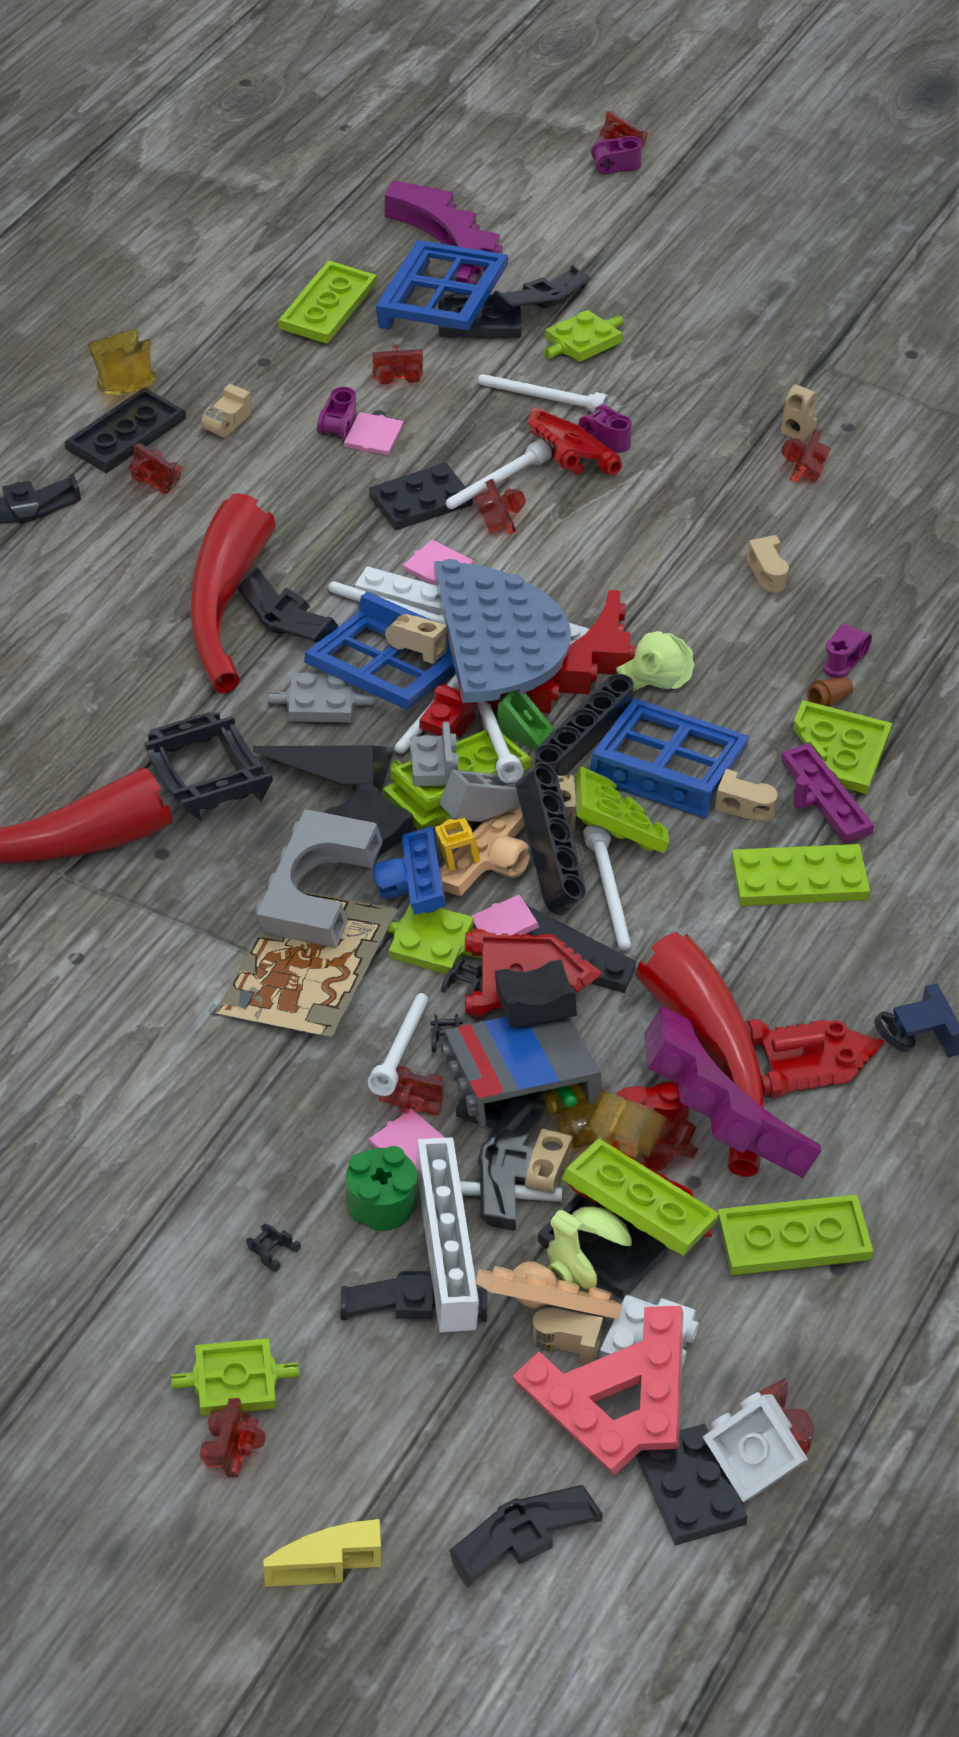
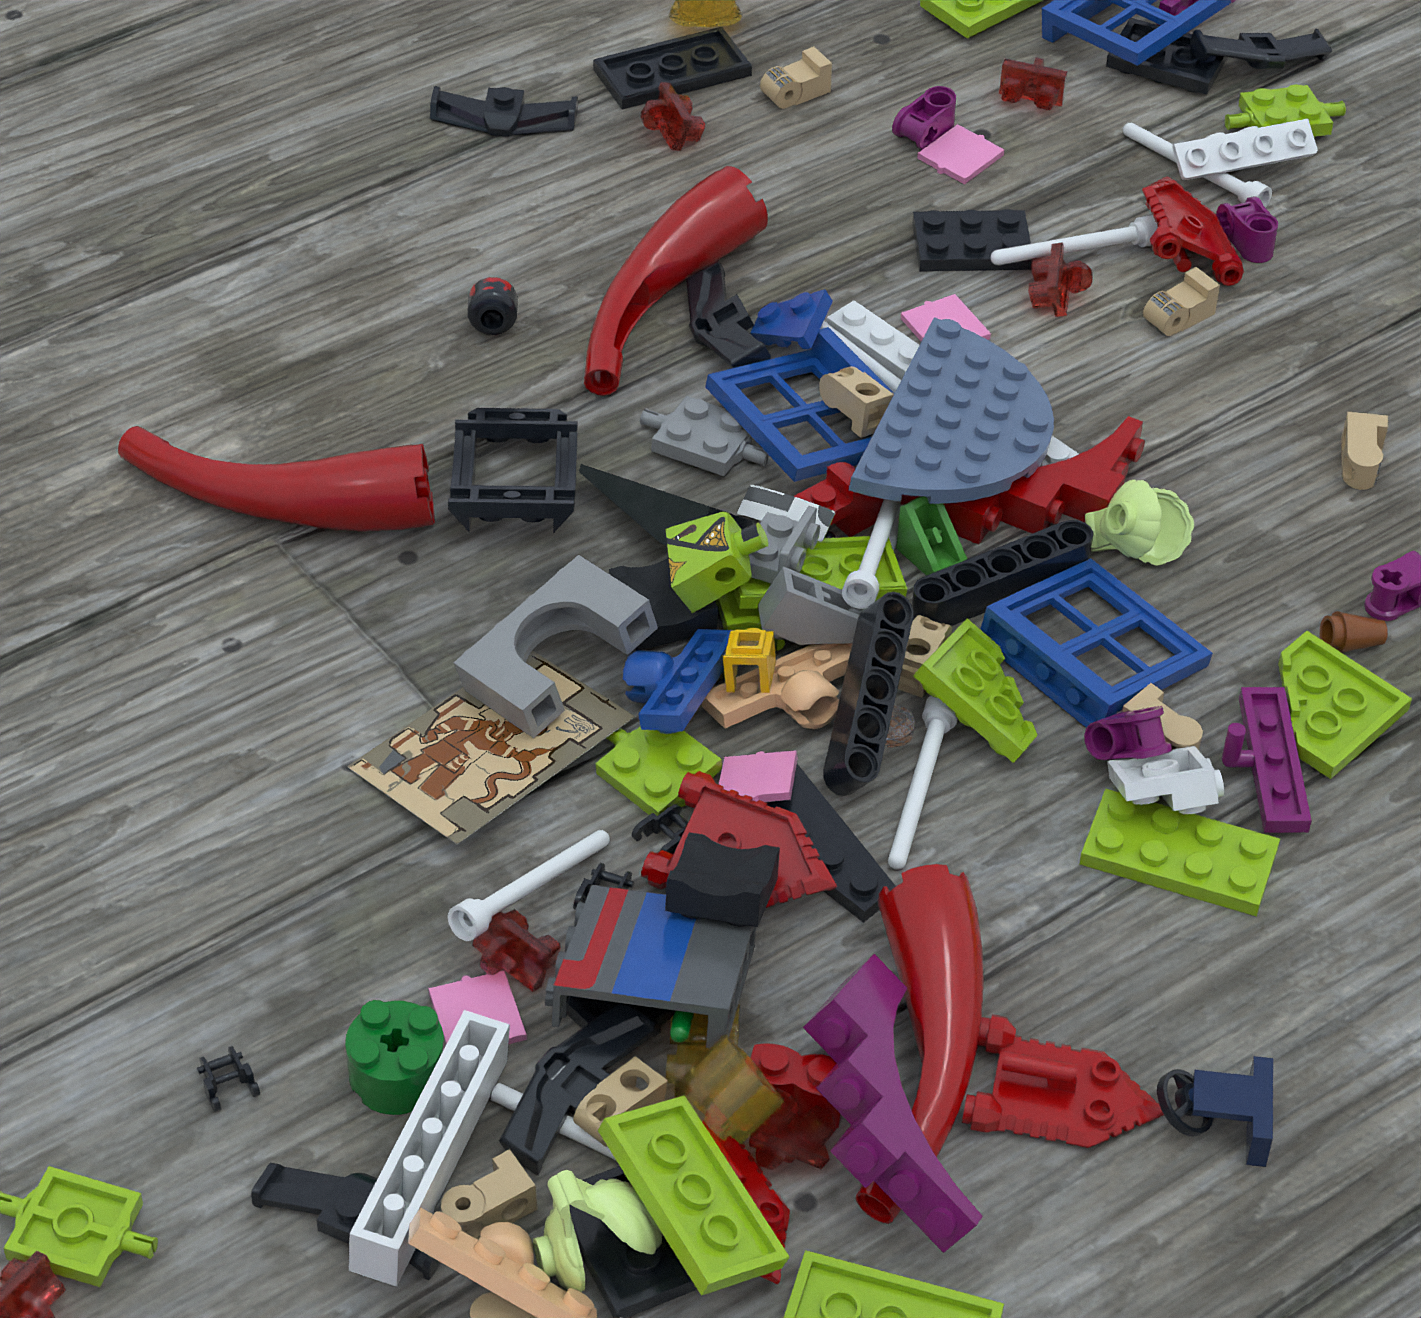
camera: 25 degrees right, 0 degrees up
none -> tan leg [441,1149,537,1240]
none -> black head [467,277,518,335]
none -> lime torso [666,512,769,613]
none -> sticker [737,485,835,541]
none -> blue wing [750,289,833,350]
none -> magenta piece [1084,706,1172,760]
none -> white plate [1107,746,1224,814]
none -> tan leg [1143,267,1220,336]
none -> white bracket [1172,119,1318,181]

